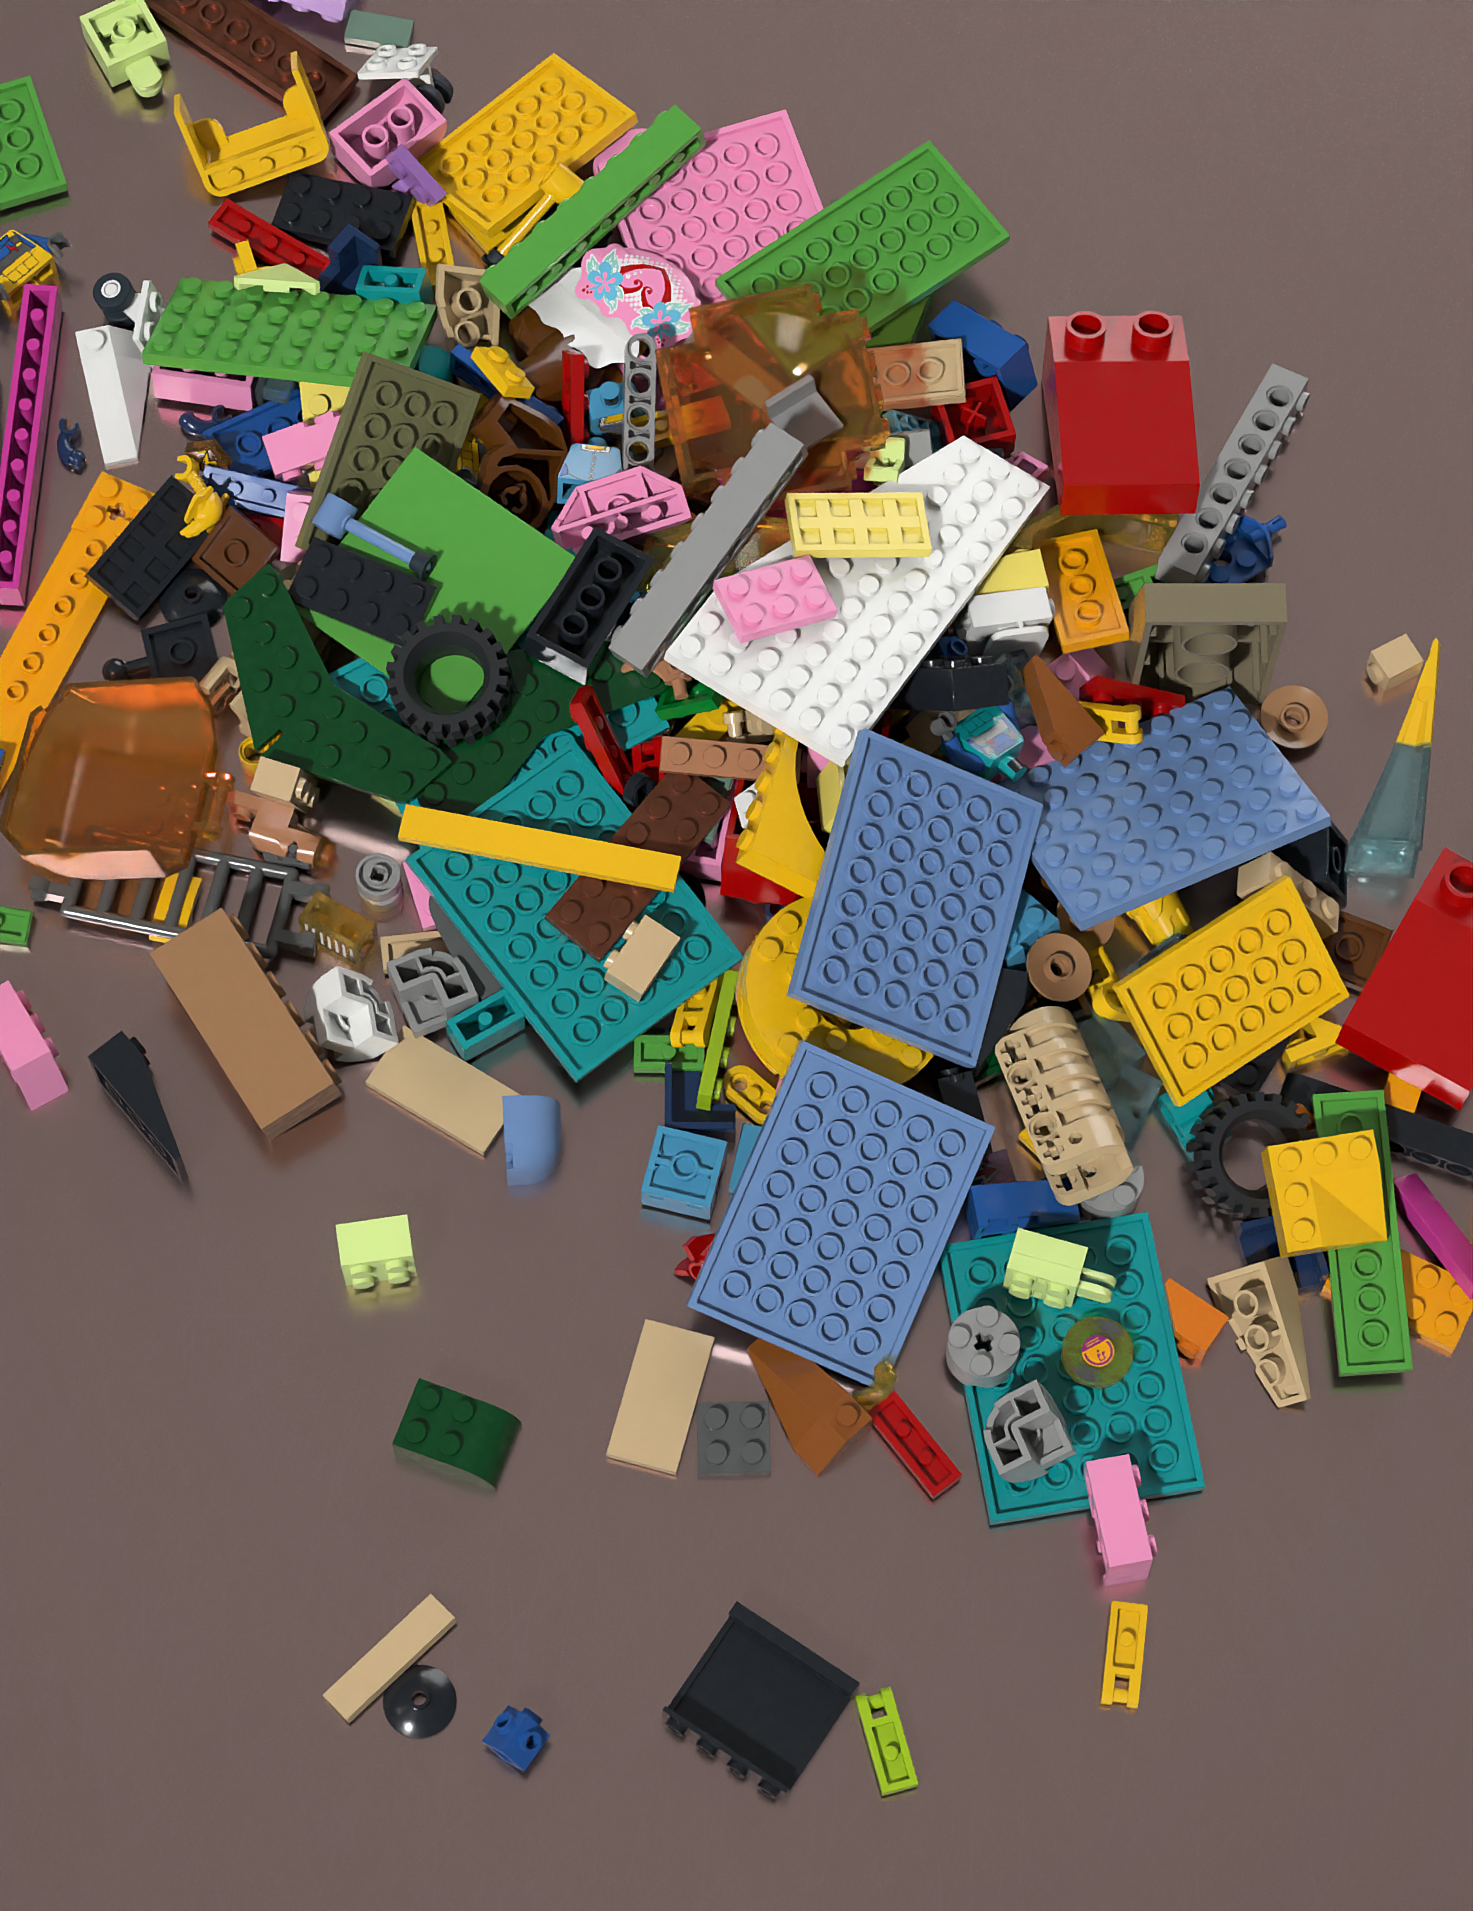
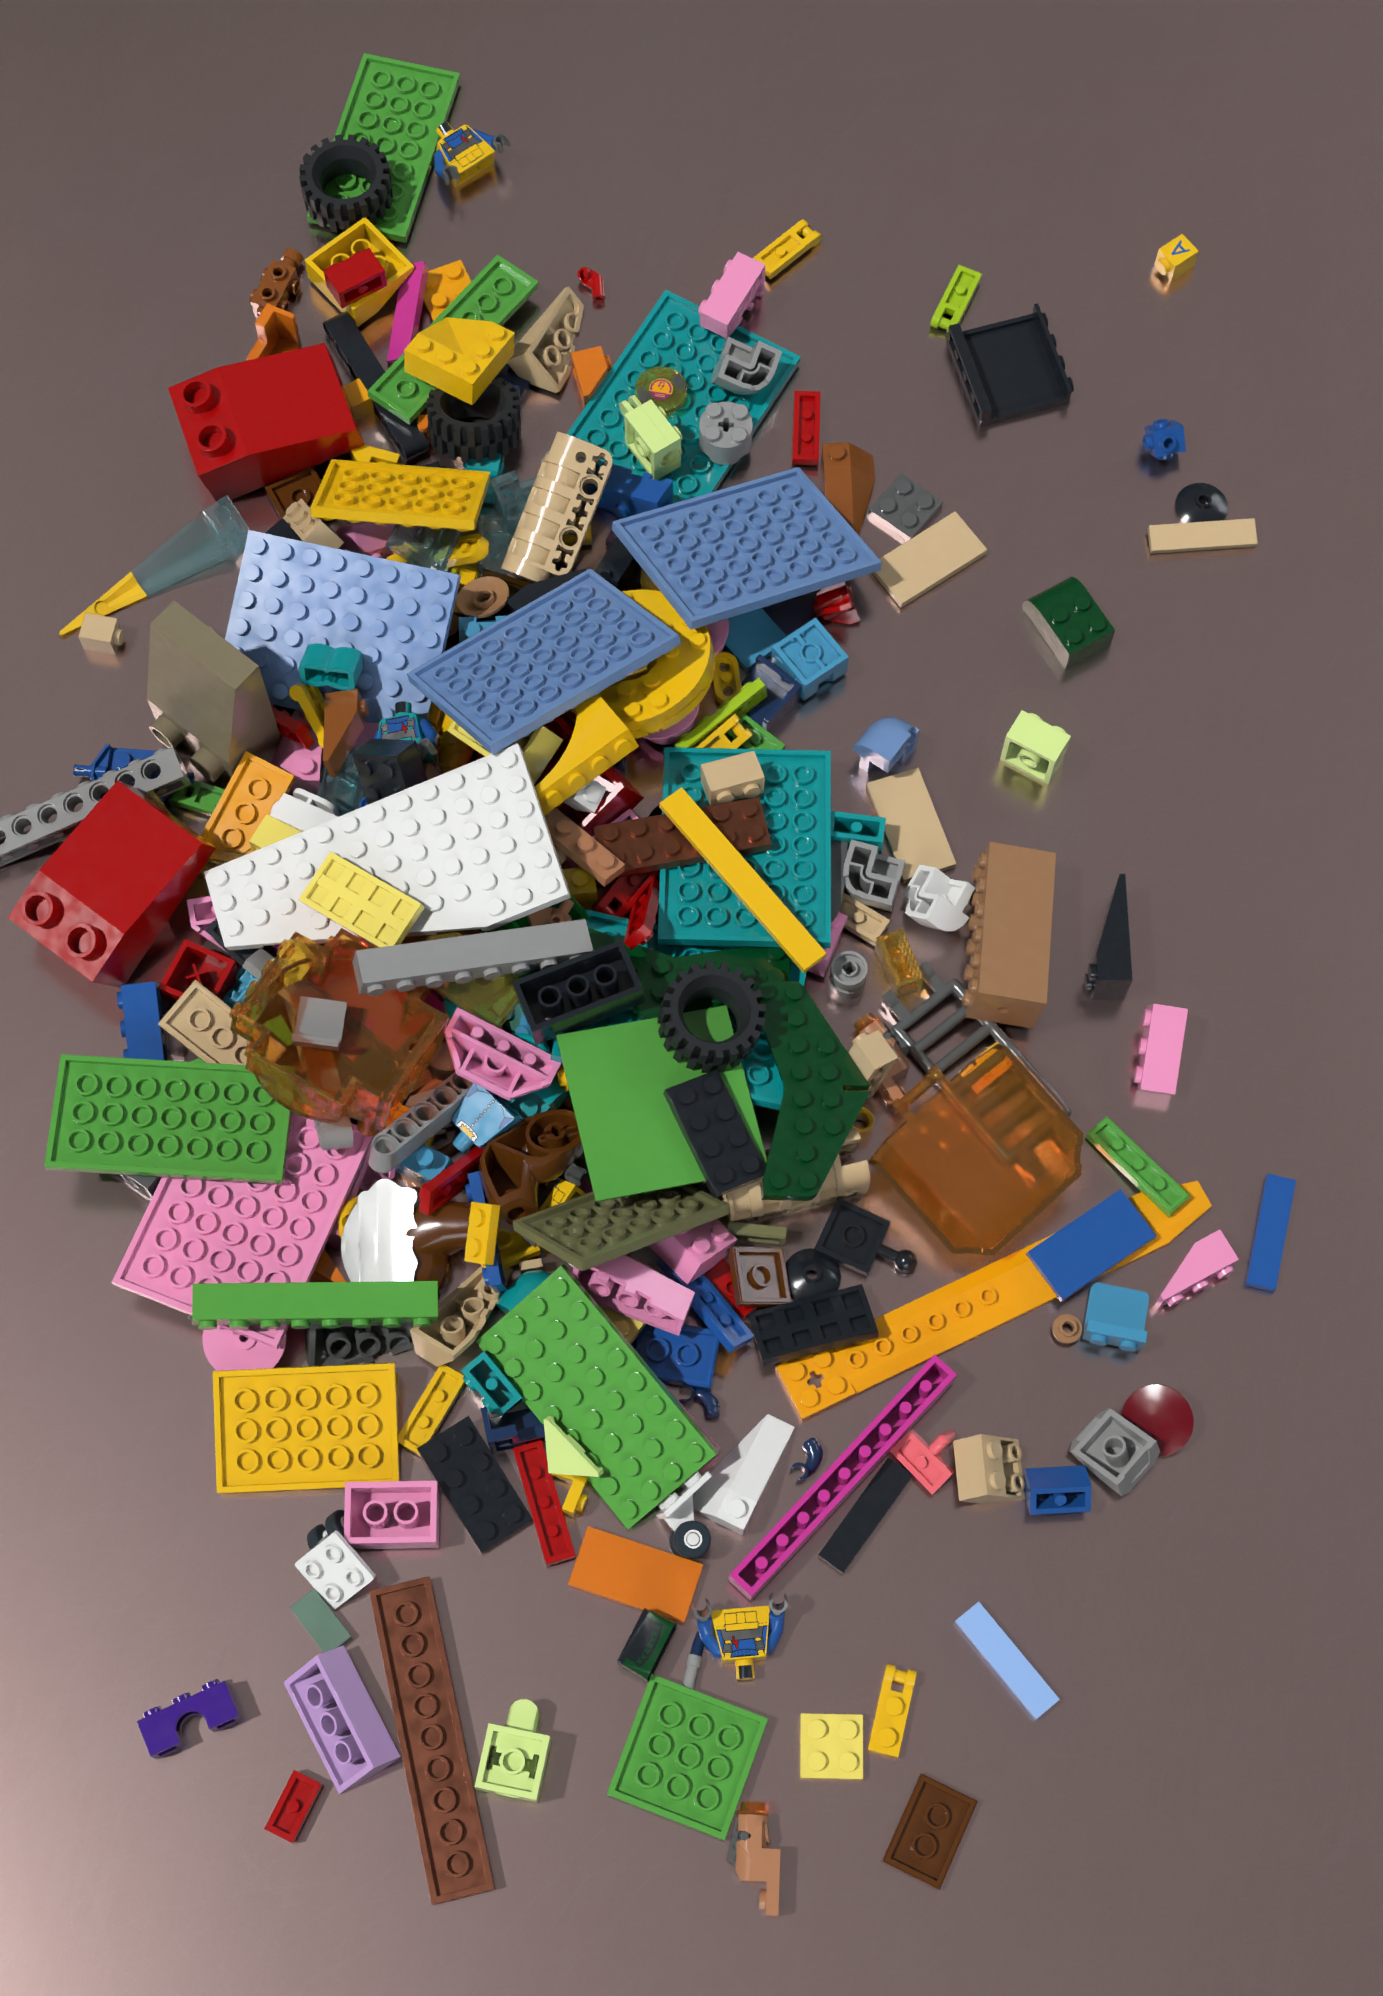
camera: 140 degrees left, 0 degrees up
yellow windscreen [174,51,329,197] -> none
yellow piece [174,455,229,538] -> none
clear orange tile [184,439,232,473] -> none
medium blue piece [311,493,437,580] -> none
medium lavender plate [385,144,447,207] -> none
yellow piece [481,161,584,267] -> none
sticker [574,243,701,355] -> none
black tile [623,772,655,808] -> none
bright pink plate [712,555,838,644] -> none
clear yellow arm [852,1361,897,1407] -> none
none -> teal brick [299,643,363,690]
none -> orange tile [568,1526,703,1625]
none -> red arm [577,267,605,302]
none -> piece [617,1608,677,1683]
none -> light grey piece [682,1631,704,1690]

